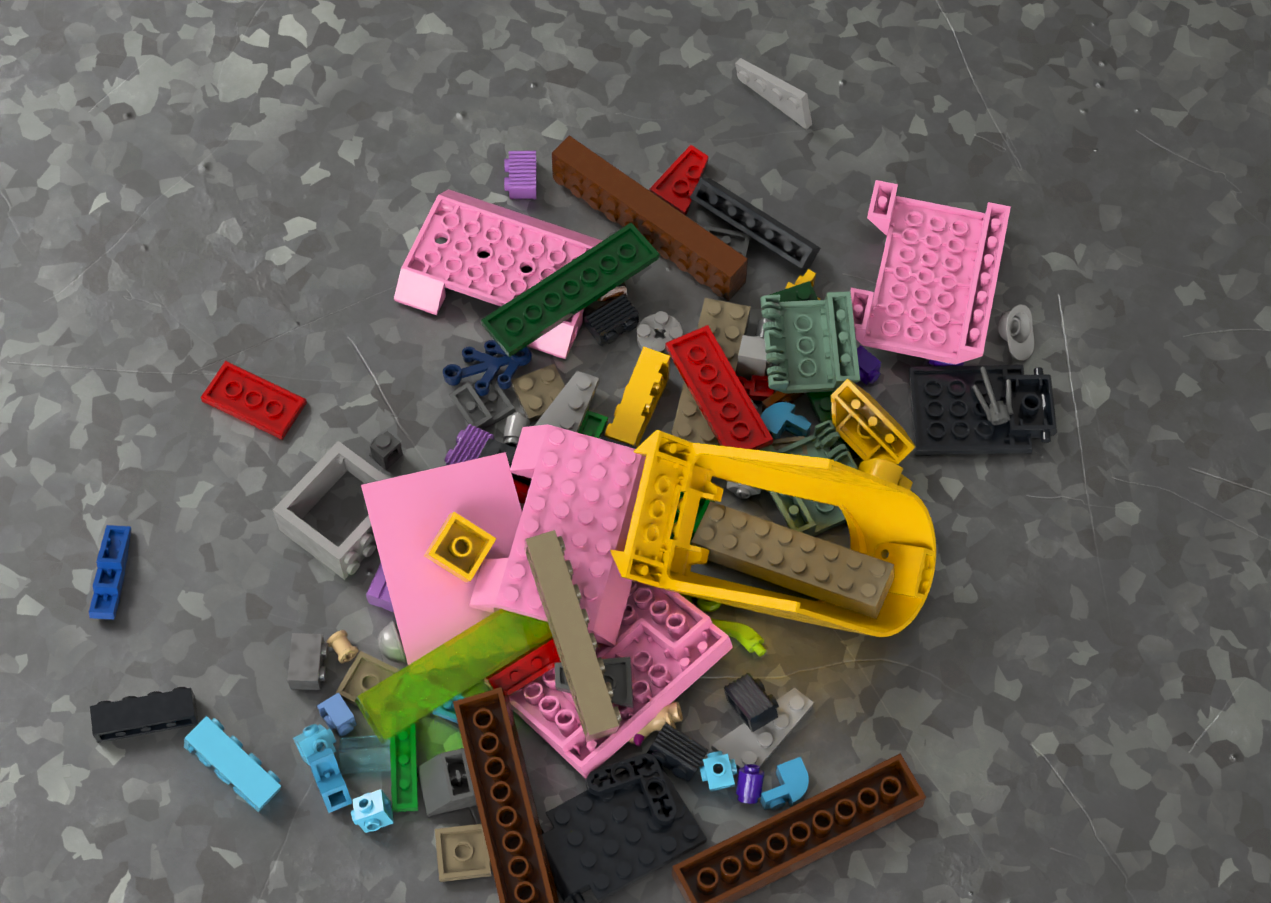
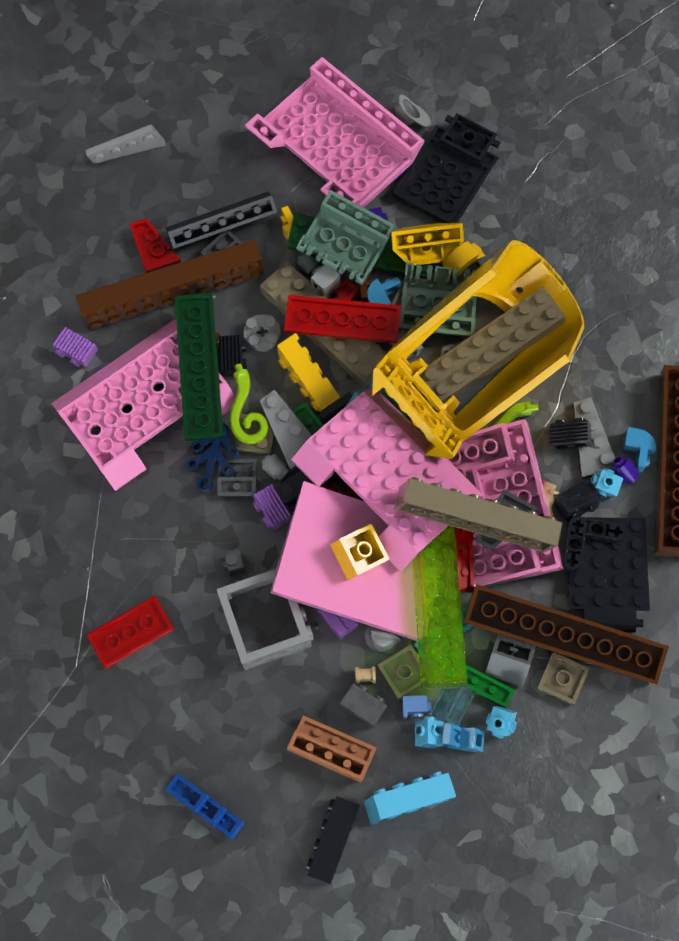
camera: 55 degrees left, 10 degrees up
dark grey plant [972,366,1014,425] -> none
none -> lime plant [229,364,268,444]
none -> nougat brick [287,716,377,783]

